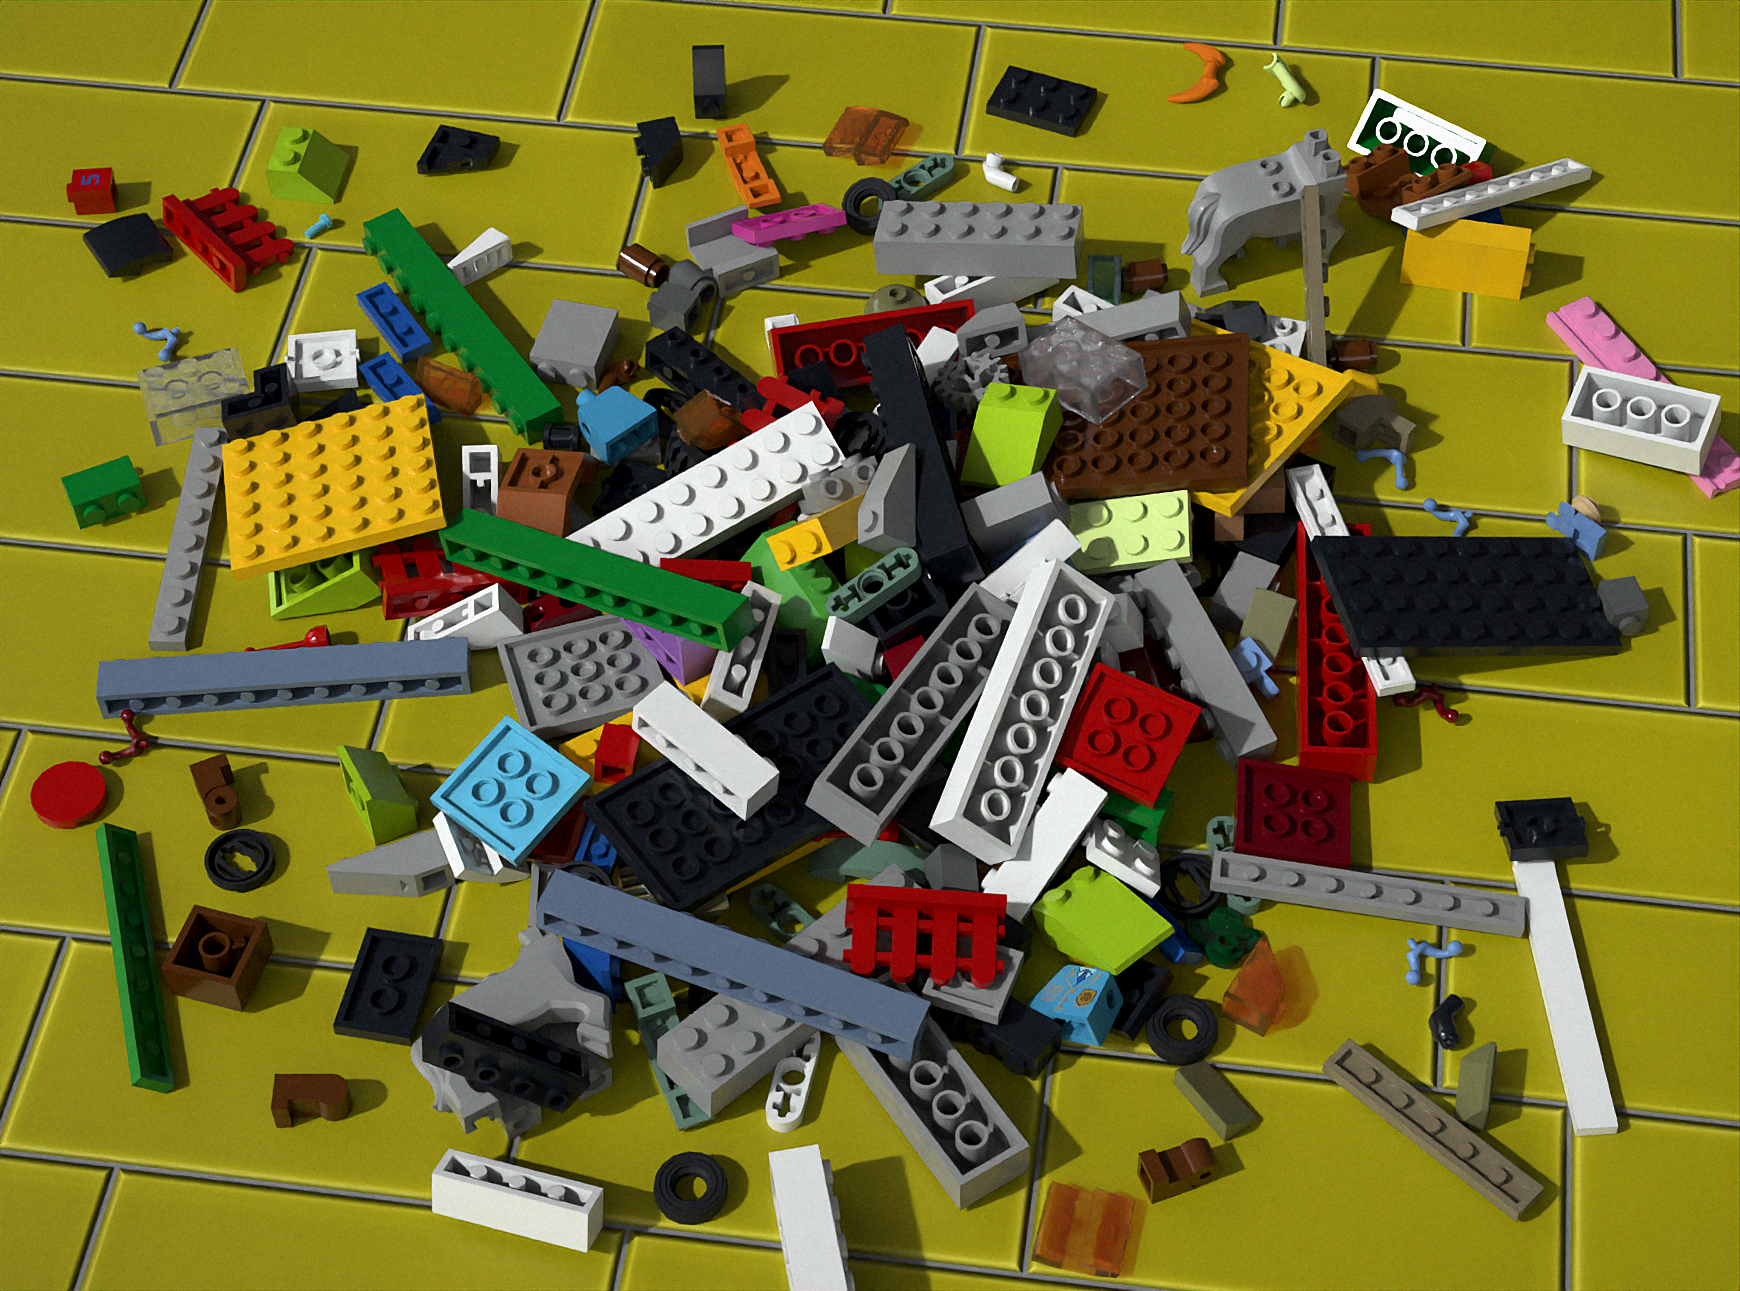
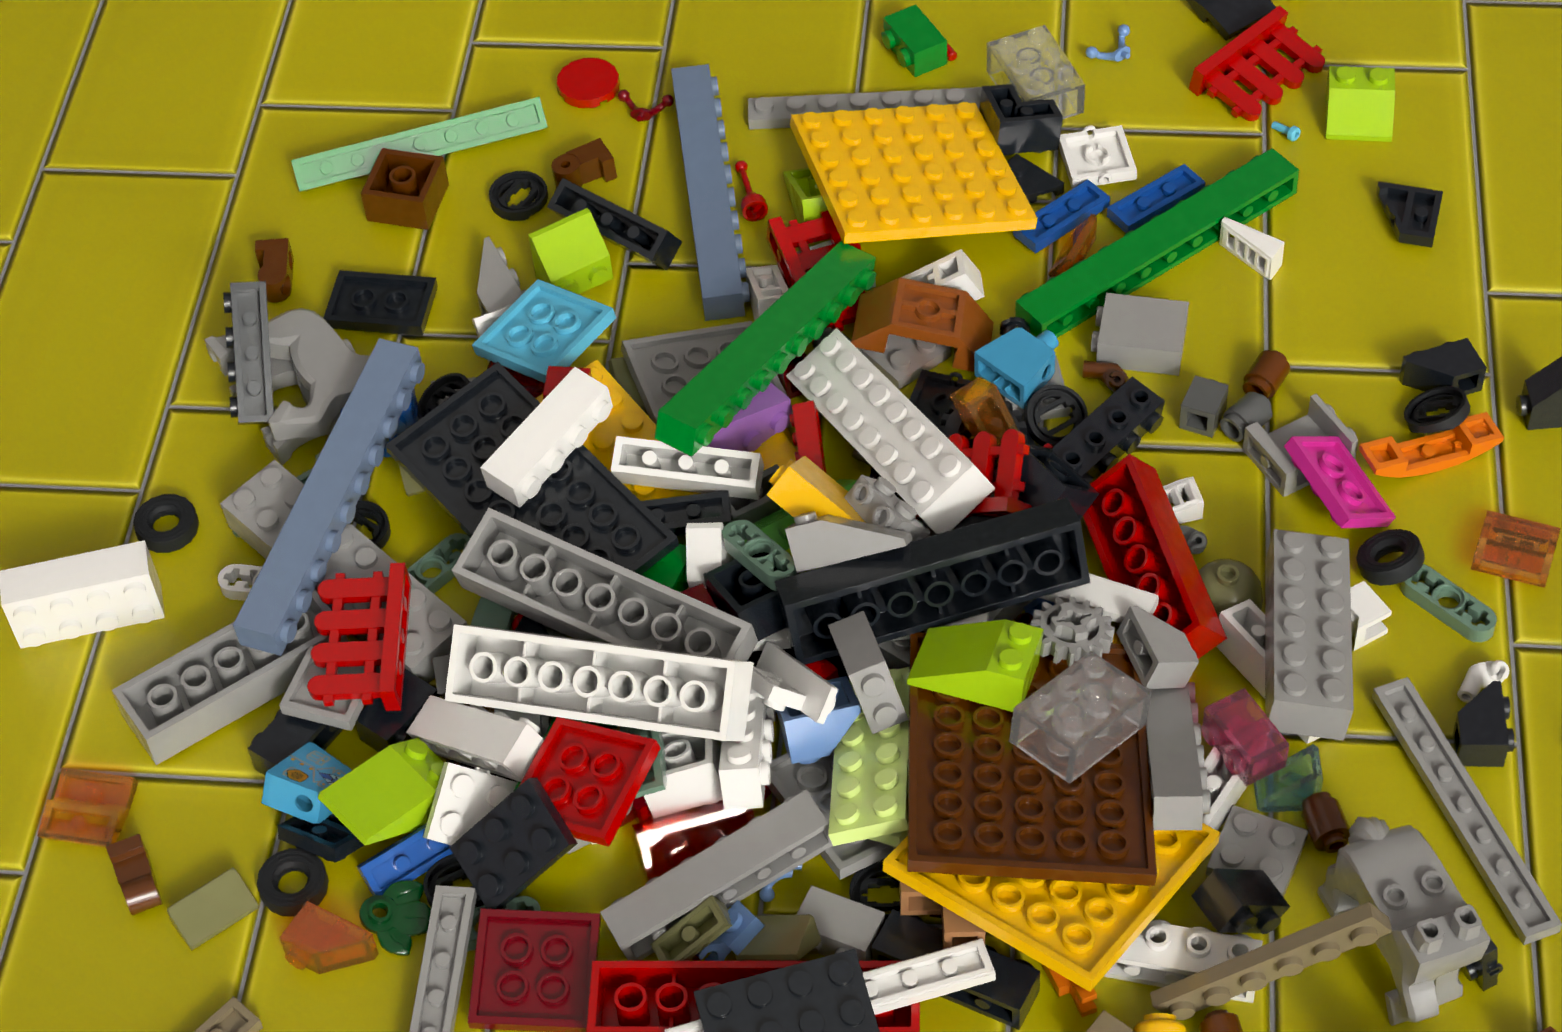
camera: 90 degrees right, 0 degrees up
white brick [432,1148,604,1253] -> none
none -> black plate [450,777,578,909]
none -> black brick [547,178,682,271]
none -> olive slope [650,895,732,961]
none -> clear pink brick [1201,688,1289,786]
none -> light grey plate [1372,677,1562,945]
none -> black piece [1404,386,1470,433]
none -> black slope [1453,681,1514,767]

